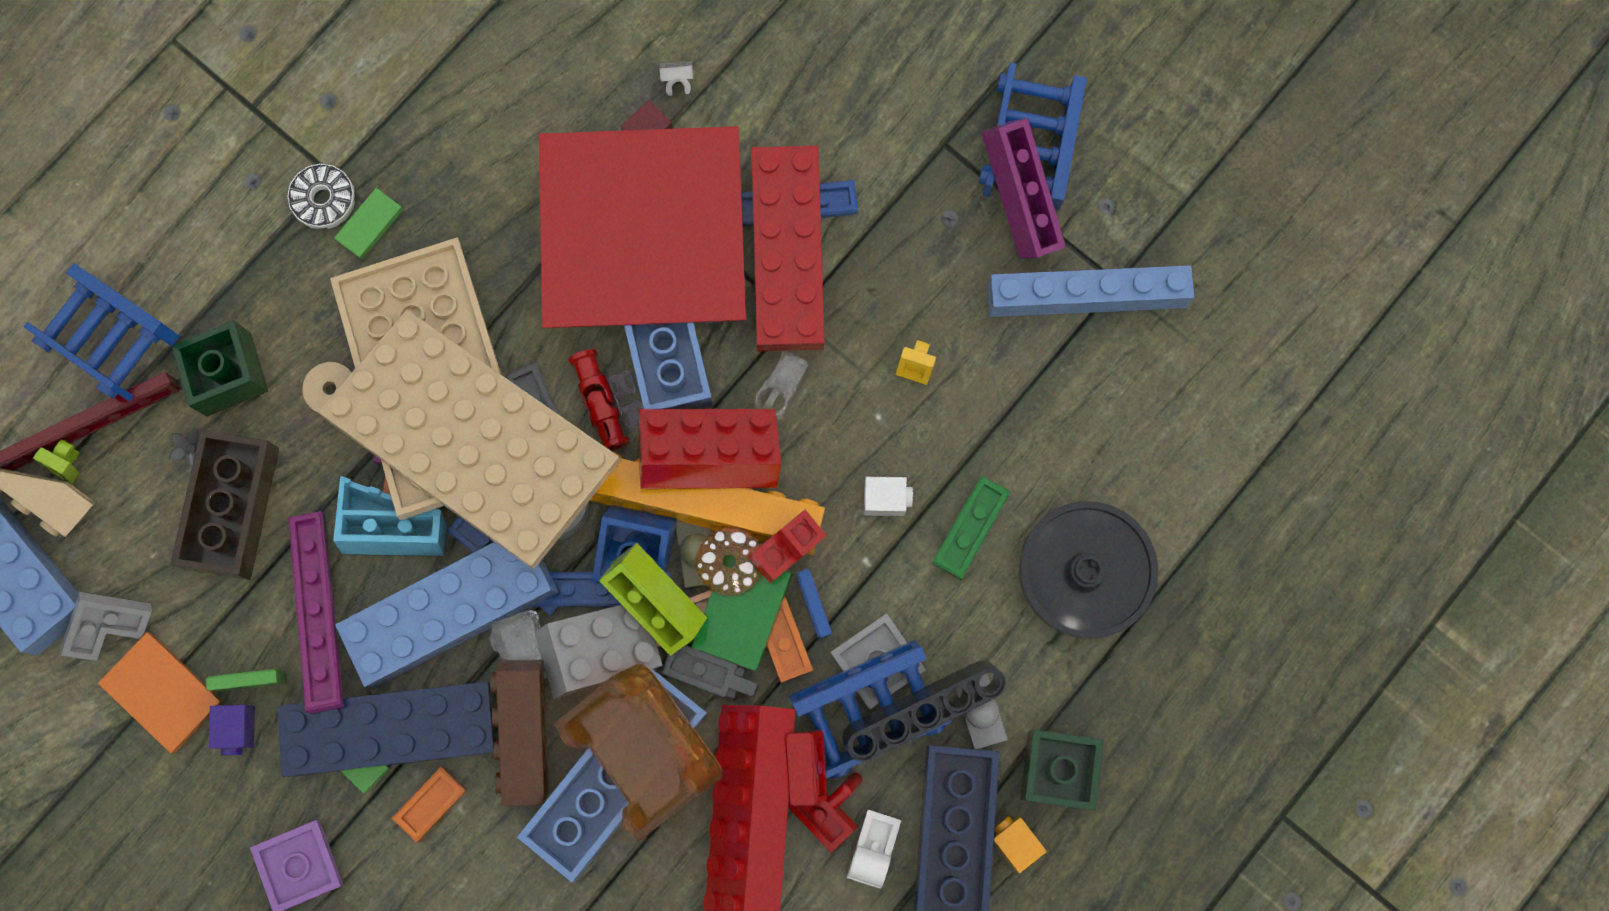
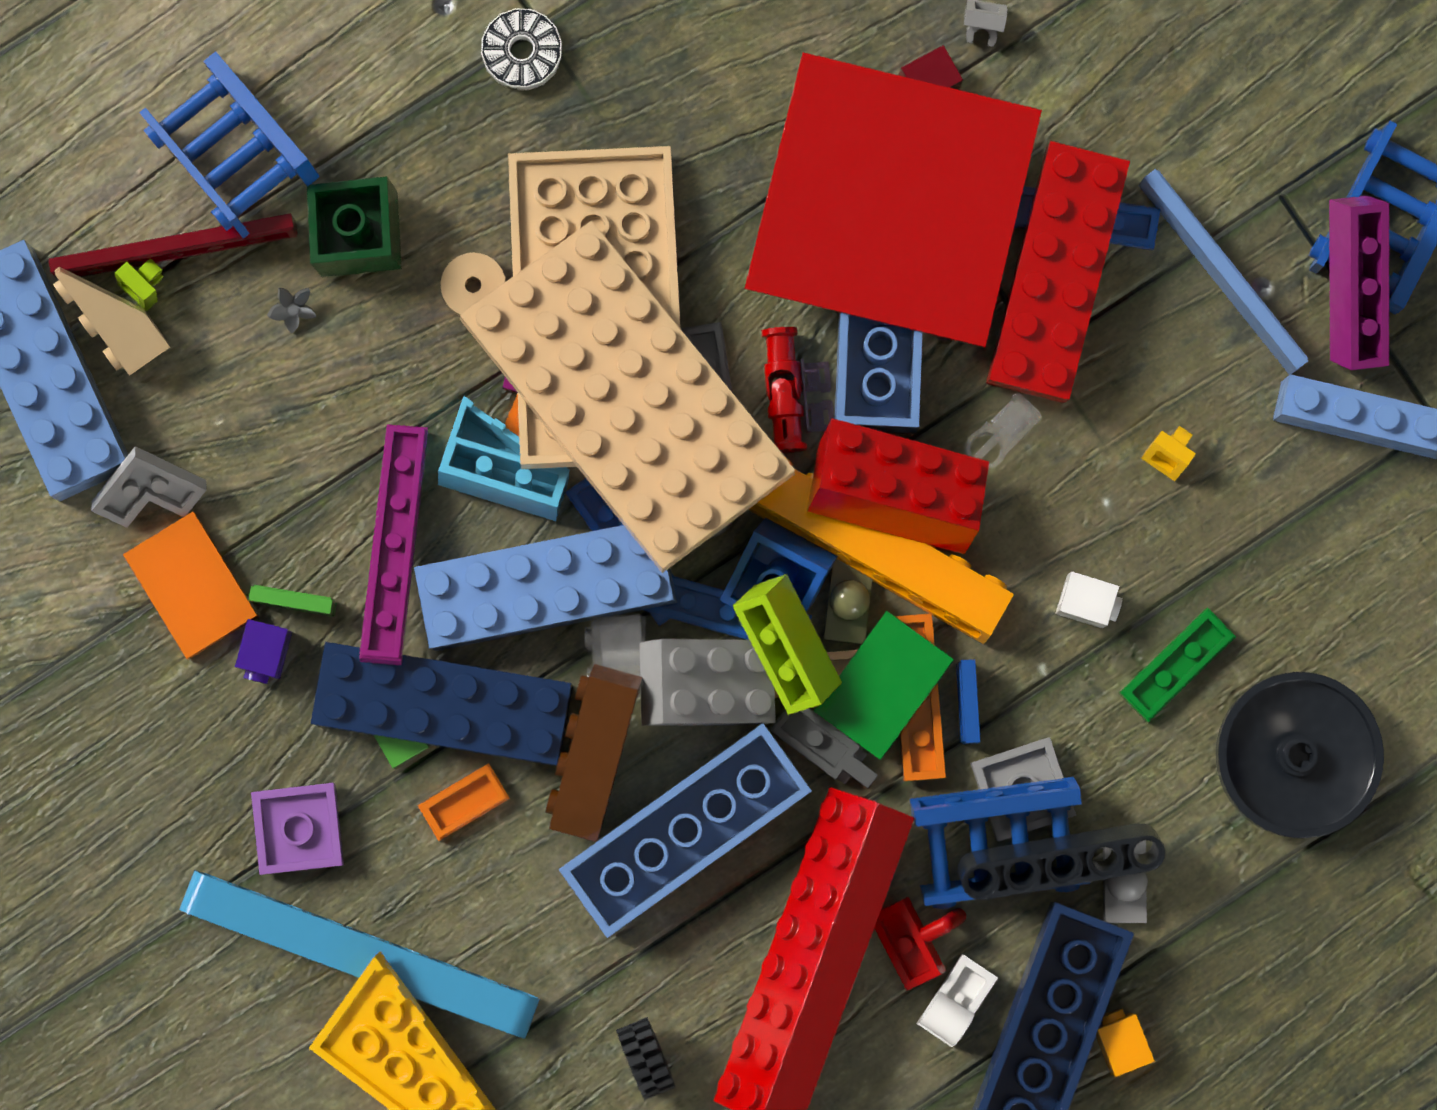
camera: 15 degrees right, 5 degrees up
dark brown brick [170,430,279,580] -> none
bright green tile [334,188,404,260] -> none
clear orange windscreen [554,664,722,841] -> none
clear orange dish [696,528,762,596] -> none
red slope [748,510,827,583] -> none
red slope [786,730,827,806] -> none
dark green brick [1020,730,1104,811] -> none
none -> medium blue tile [1139,169,1308,375]

